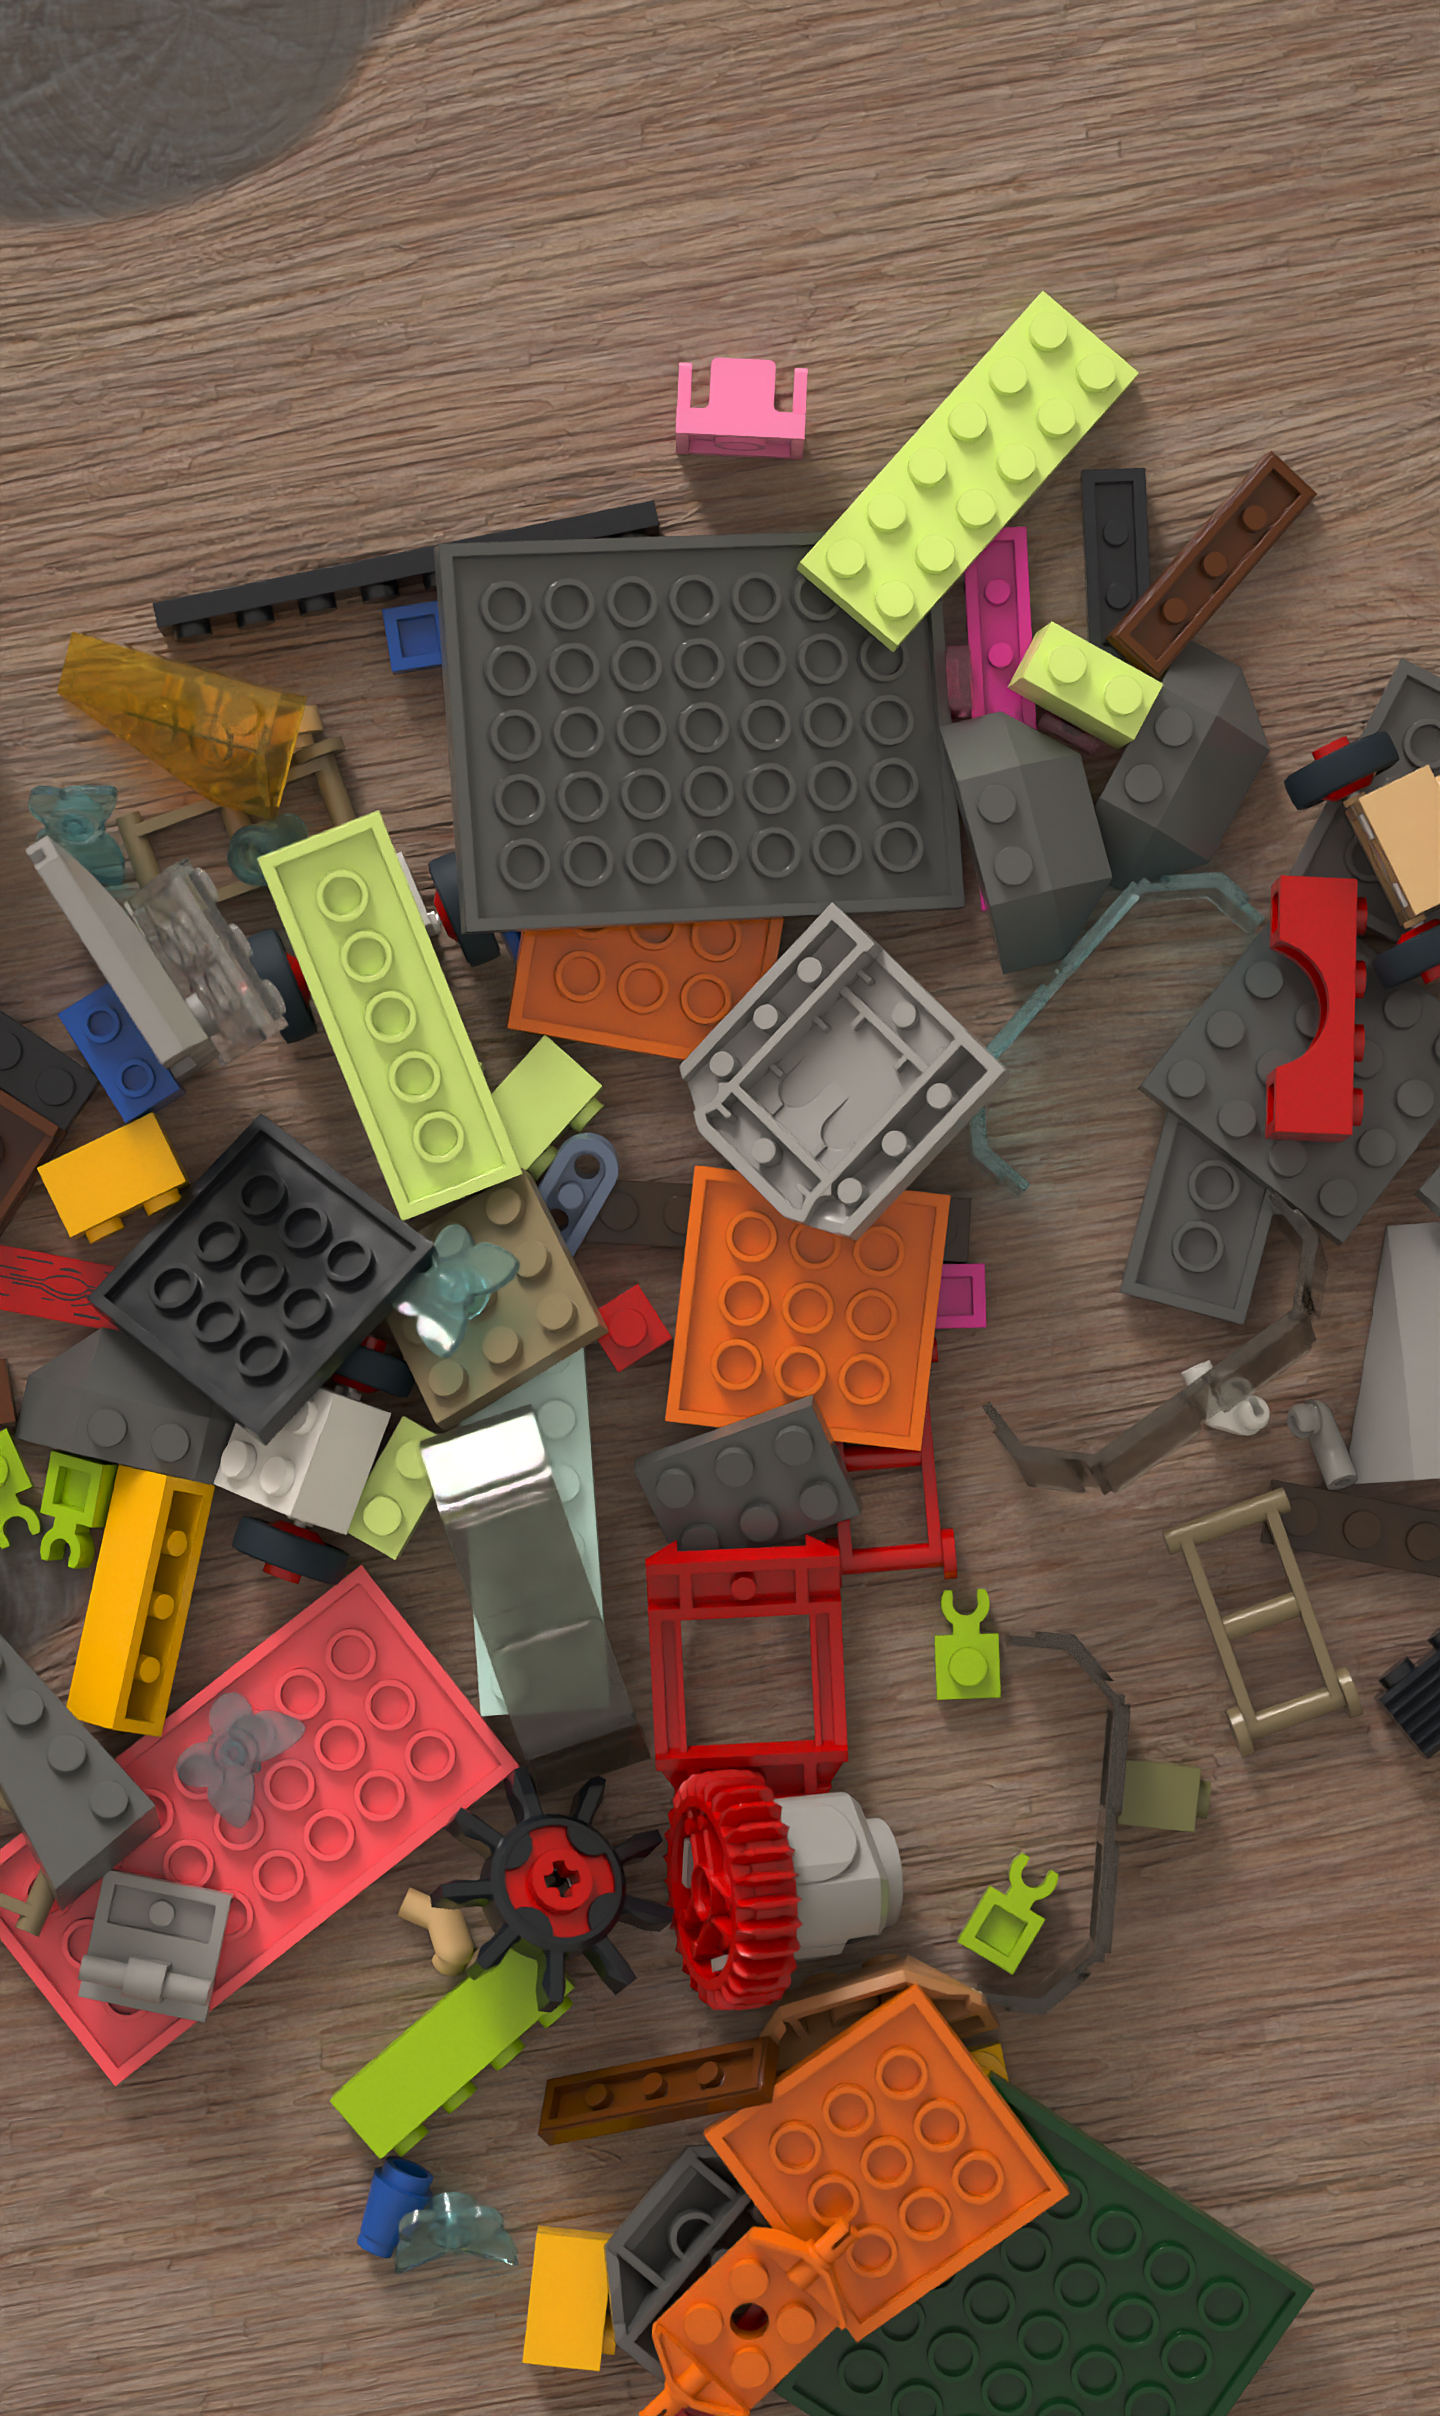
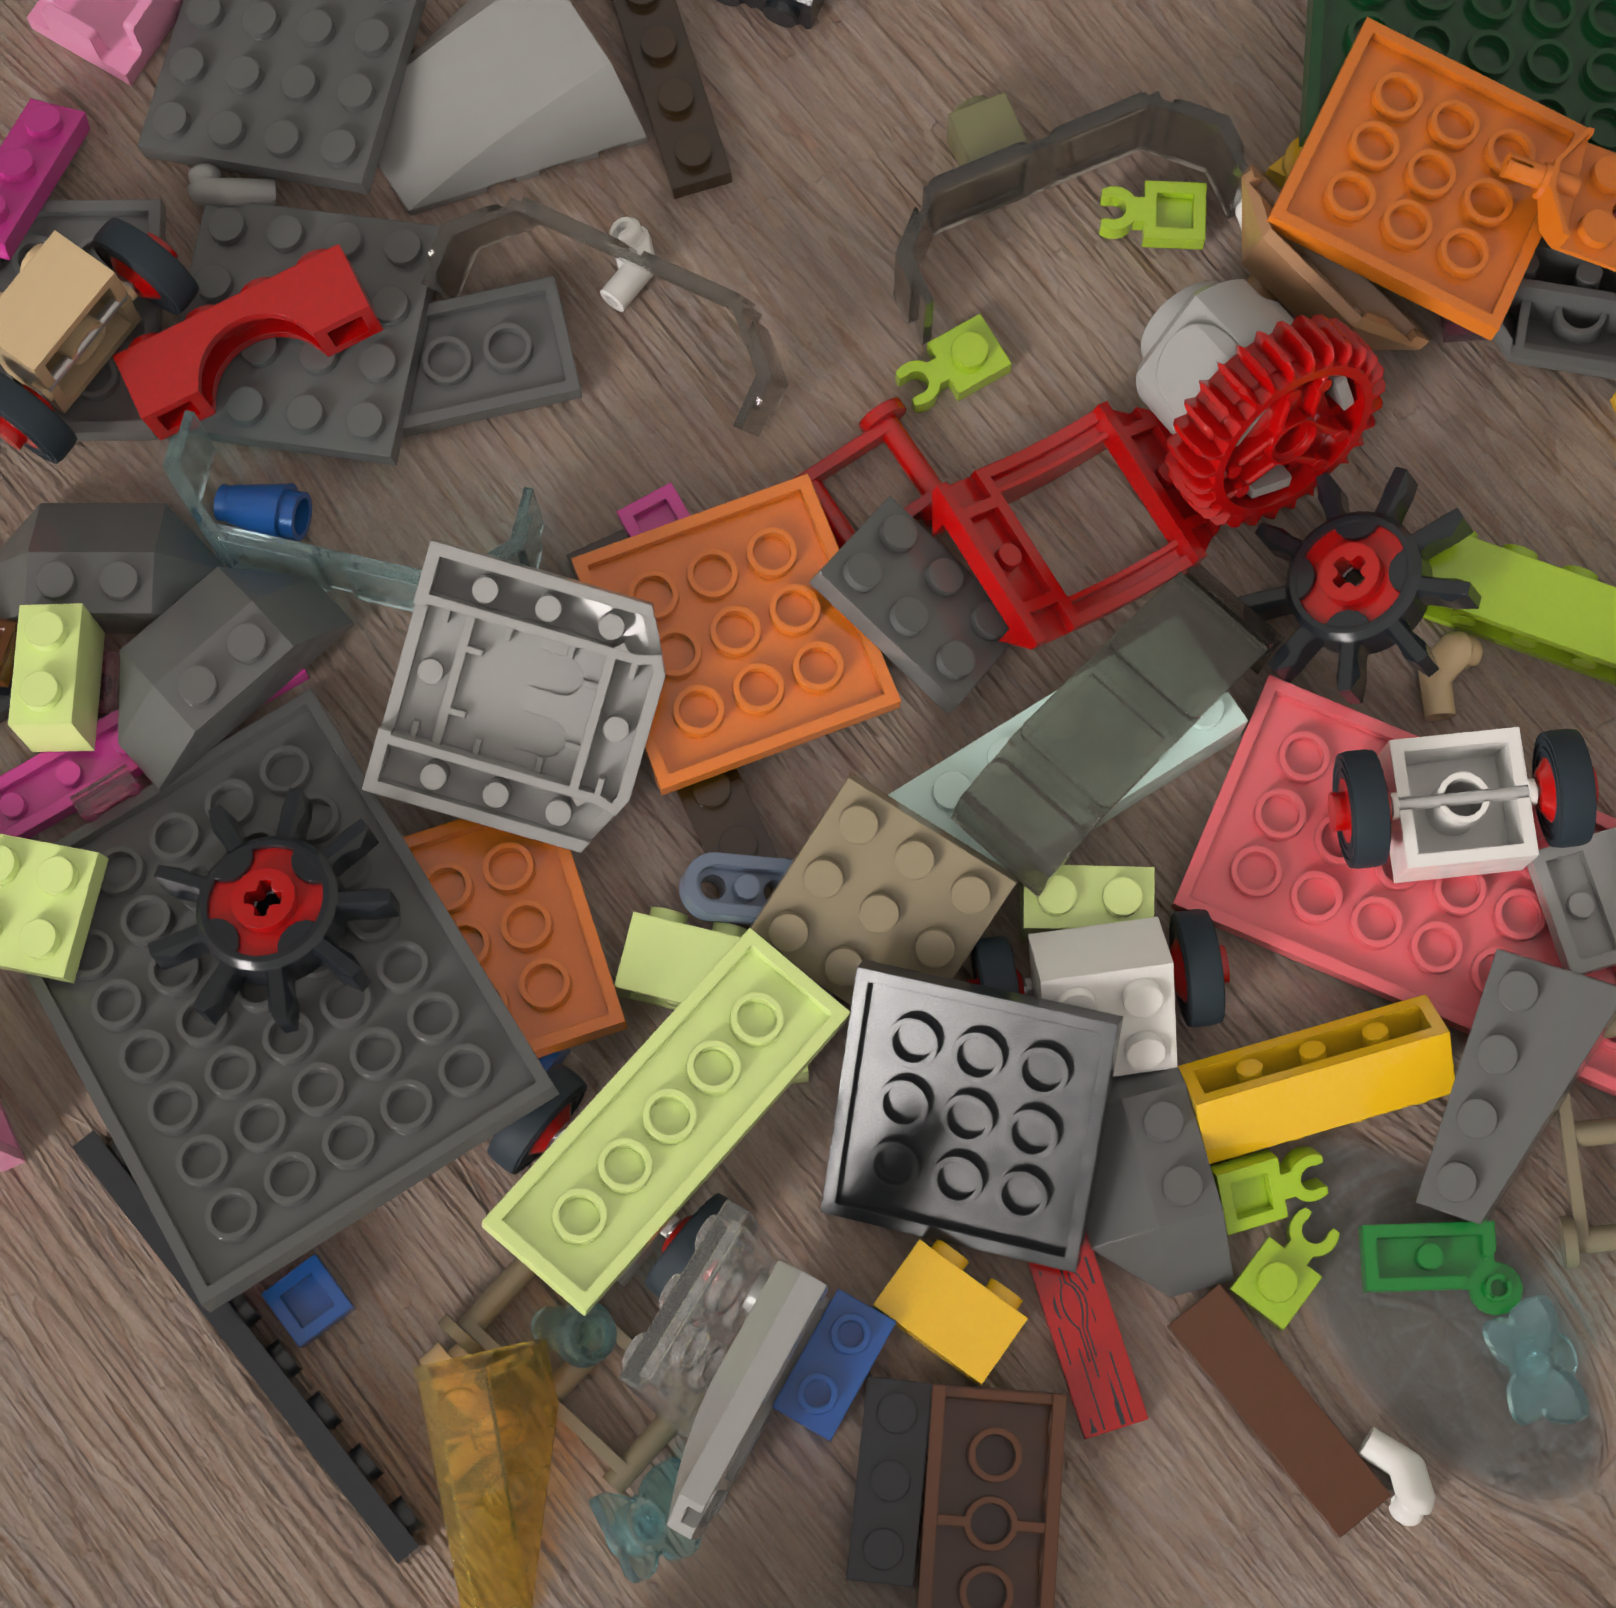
camera: 115 degrees left, 10 degrees down
clear light blue animal [176,1692,306,1828] -> none
clear light blue animal [392,1224,520,1358] -> none
reddish brown tile [538,2035,780,2146] -> none
red brick [597,1284,673,1373] -> none
dark tan piece [1162,1487,1363,1758] -> none
light grey arm [1287,1399,1358,1491] -> none
none -> black gear [147,788,400,1034]
none -> blue cone [213,483,312,545]
none -> brick [1328,727,1599,883]

